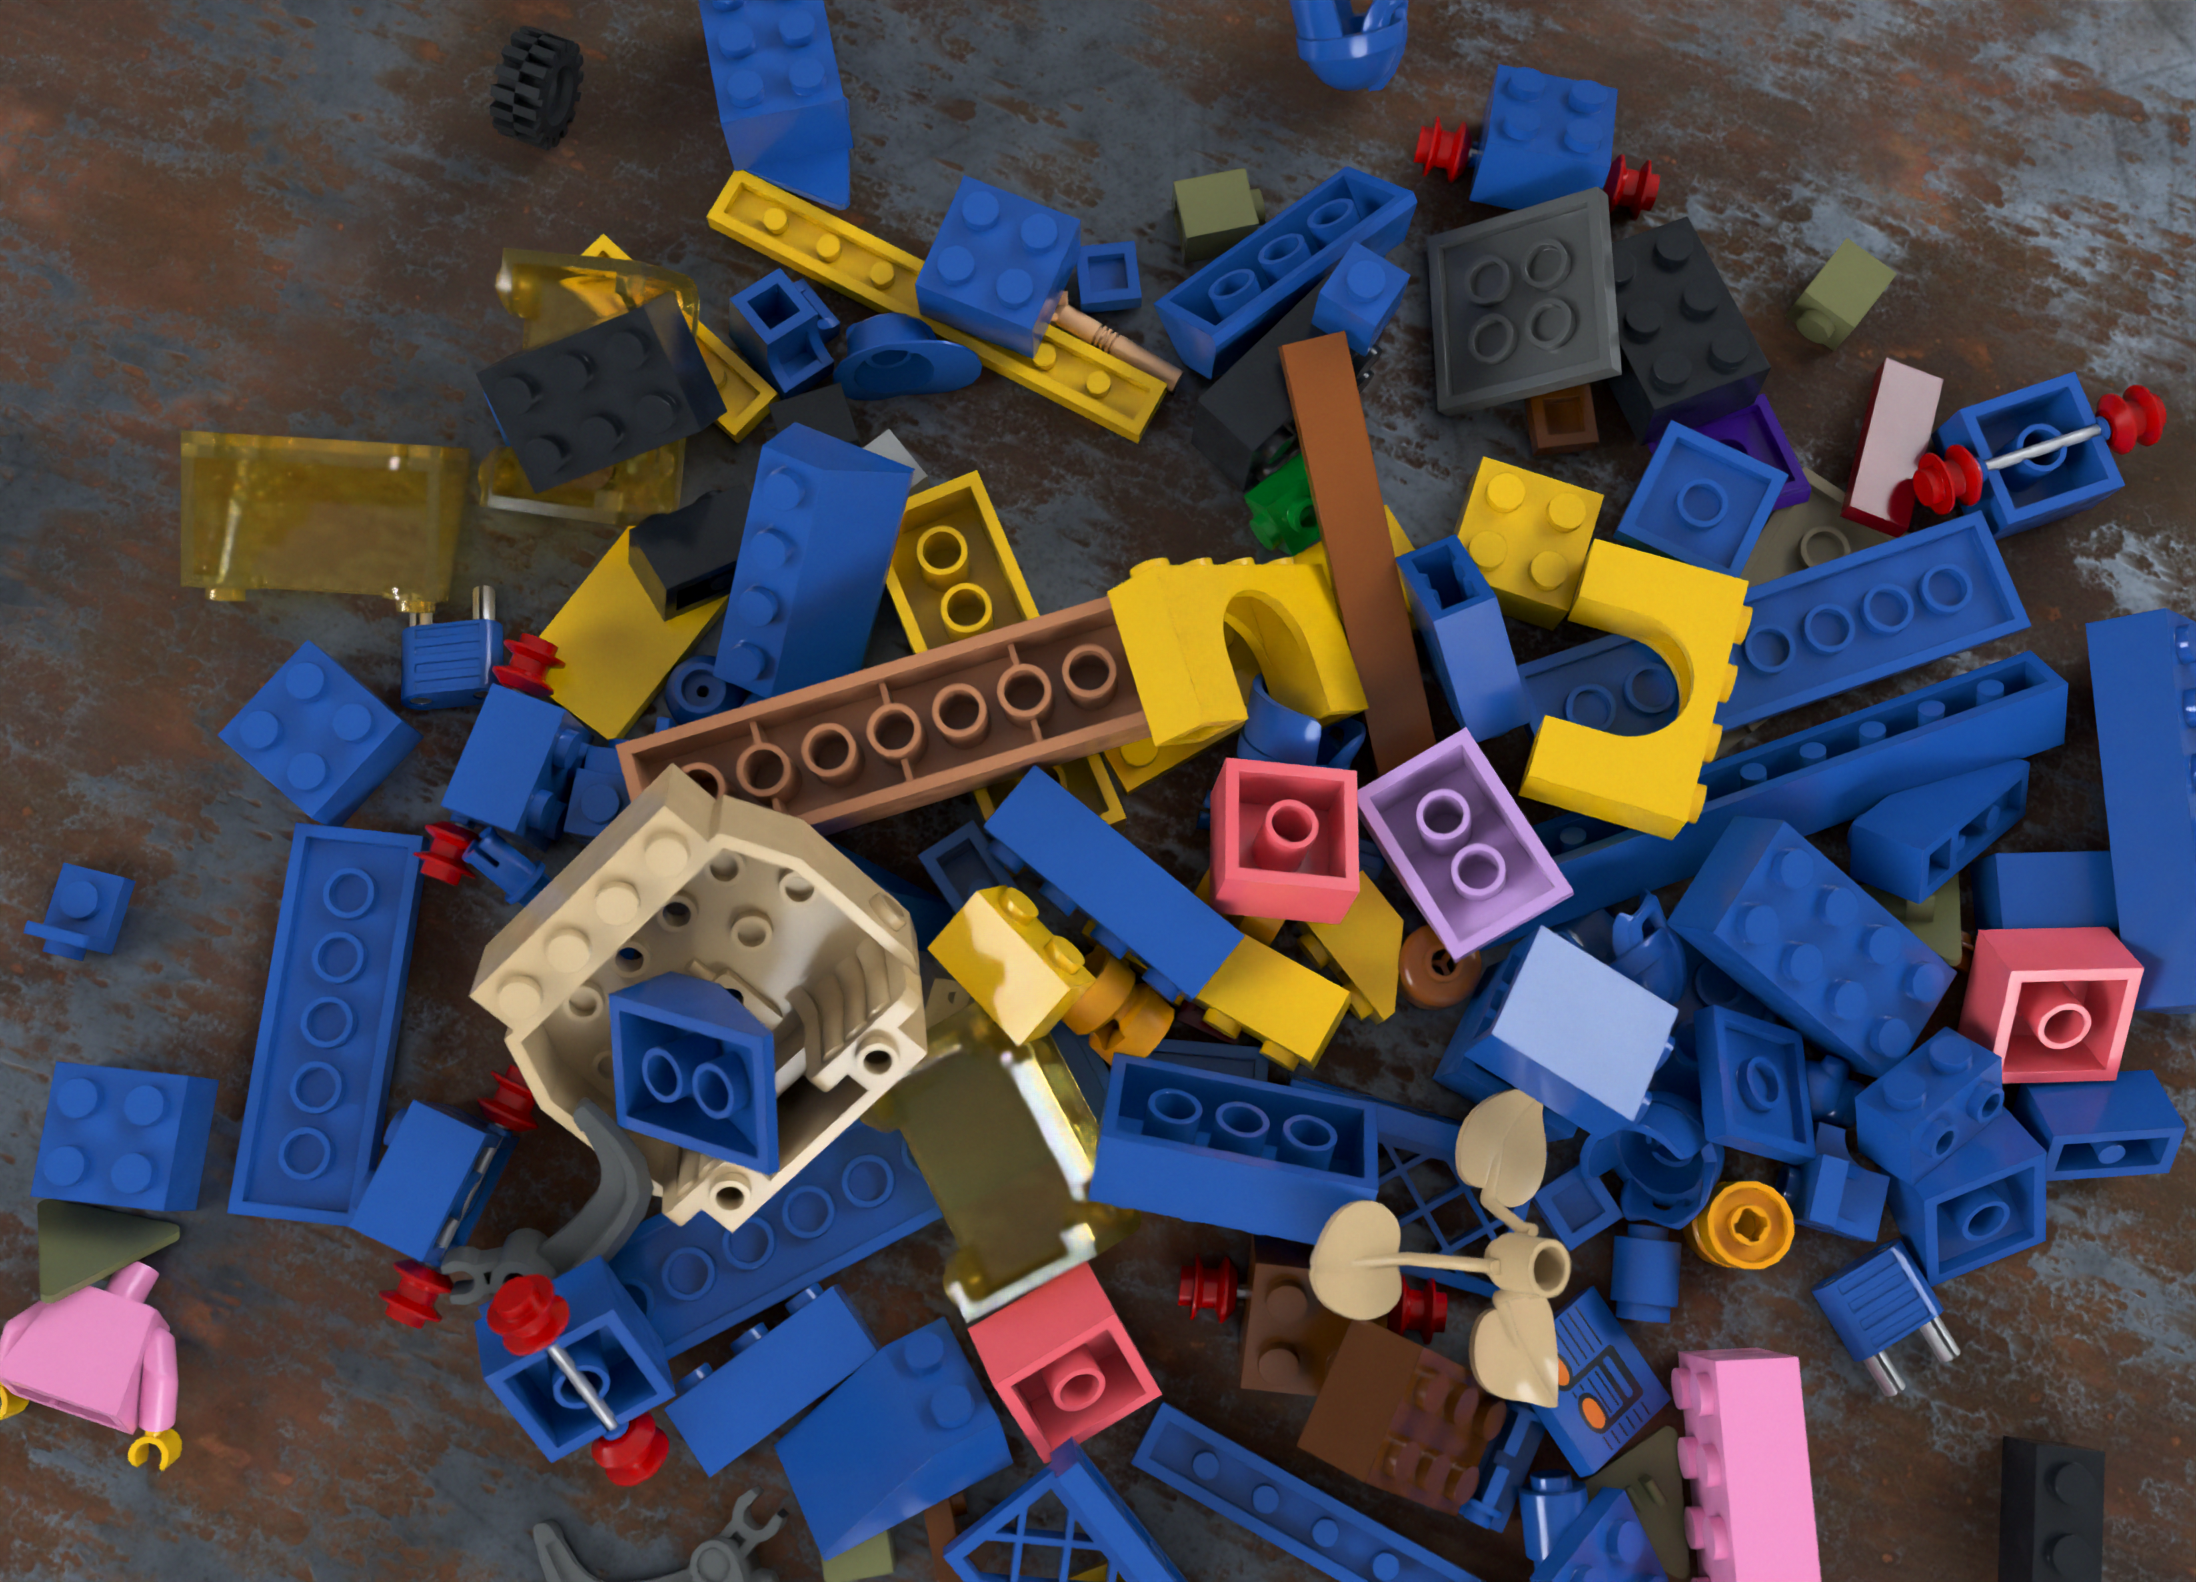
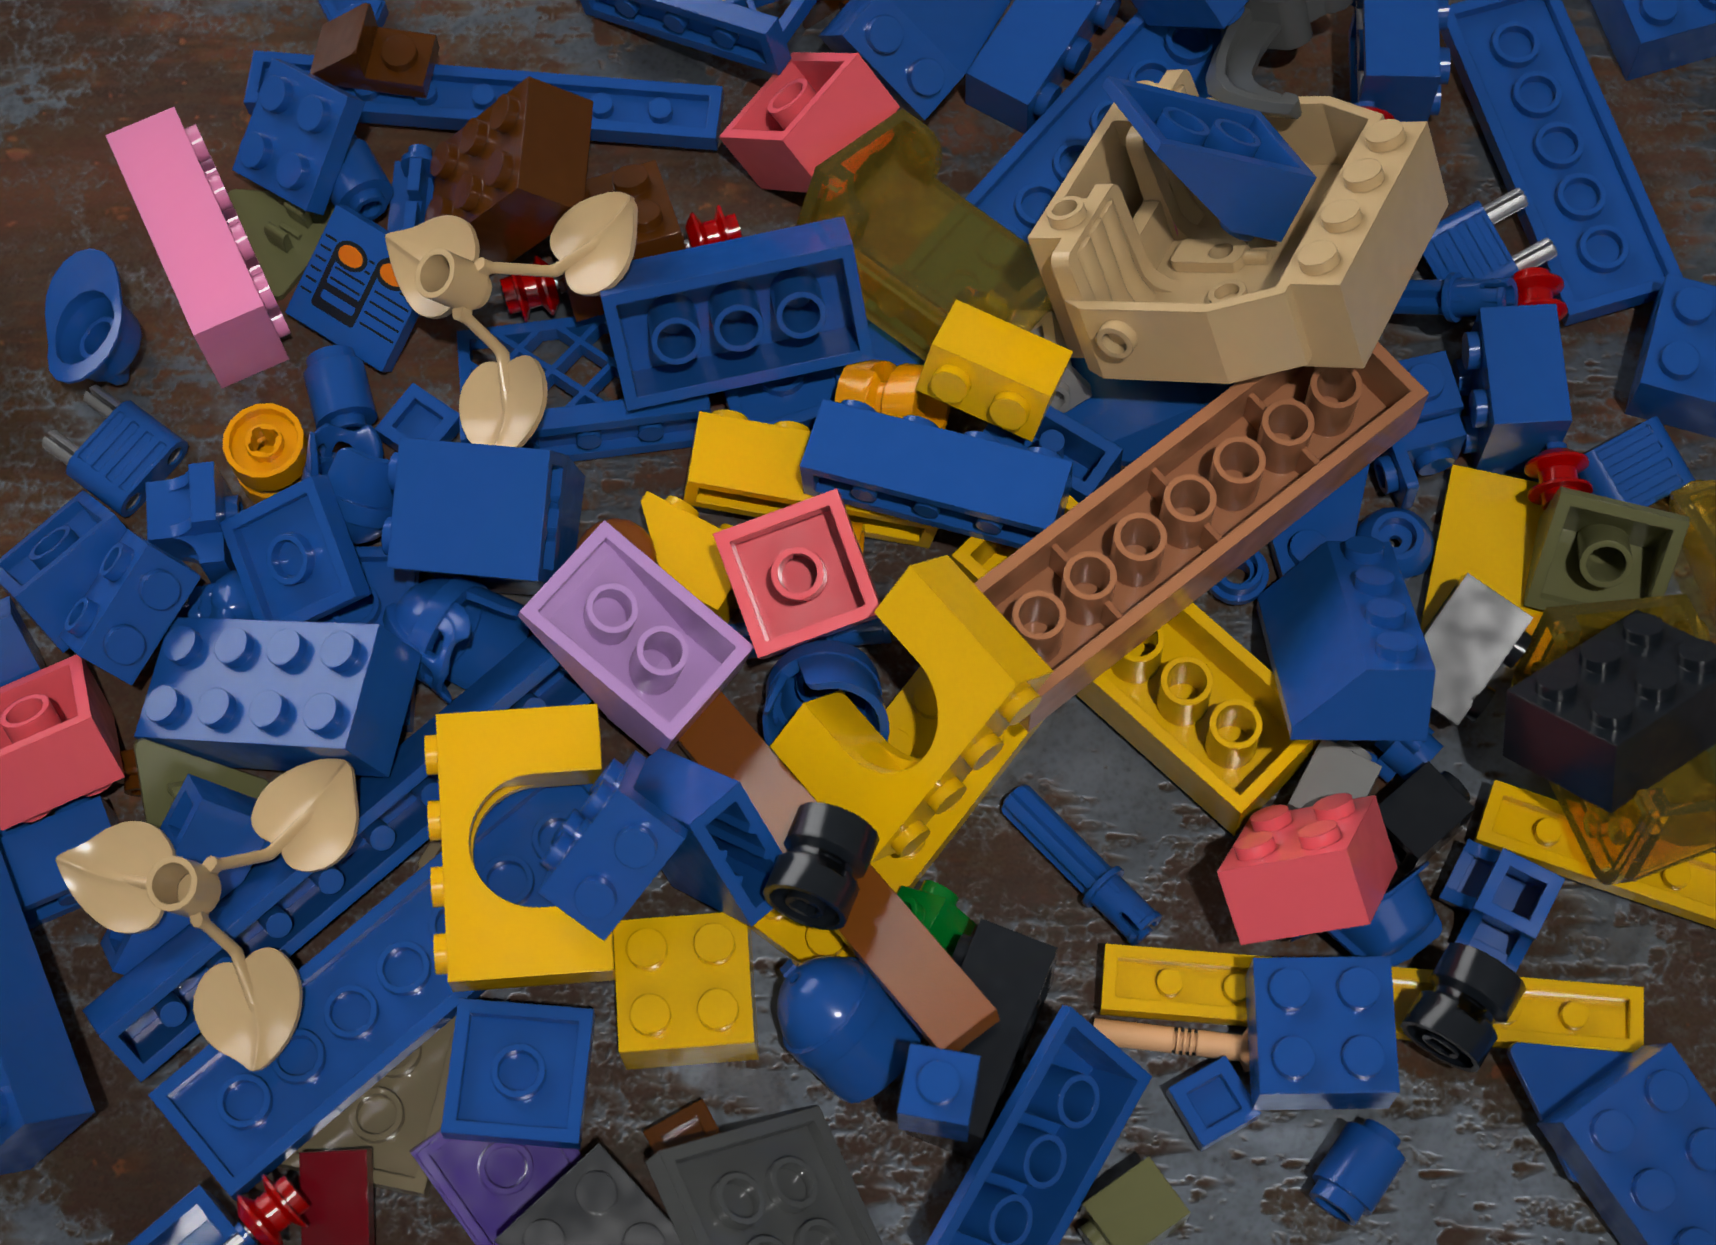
camera: 165 degrees right, 10 degrees down
none -> blue piece [45,248,142,385]
none -> tan plant [56,758,359,1072]
none -> blue bracket [537,750,689,941]
none -> black wheel [763,802,880,930]
none -> blue helmet [776,955,923,1104]
none -> blue axle [1001,784,1162,946]
none -> coral brick [1217,793,1398,945]
none -> blue brick [1309,1119,1406,1226]
none -> black wheel [1400,943,1526,1072]
none -> blue piece [1422,187,1557,280]
none -> olive slope [1524,486,1690,626]

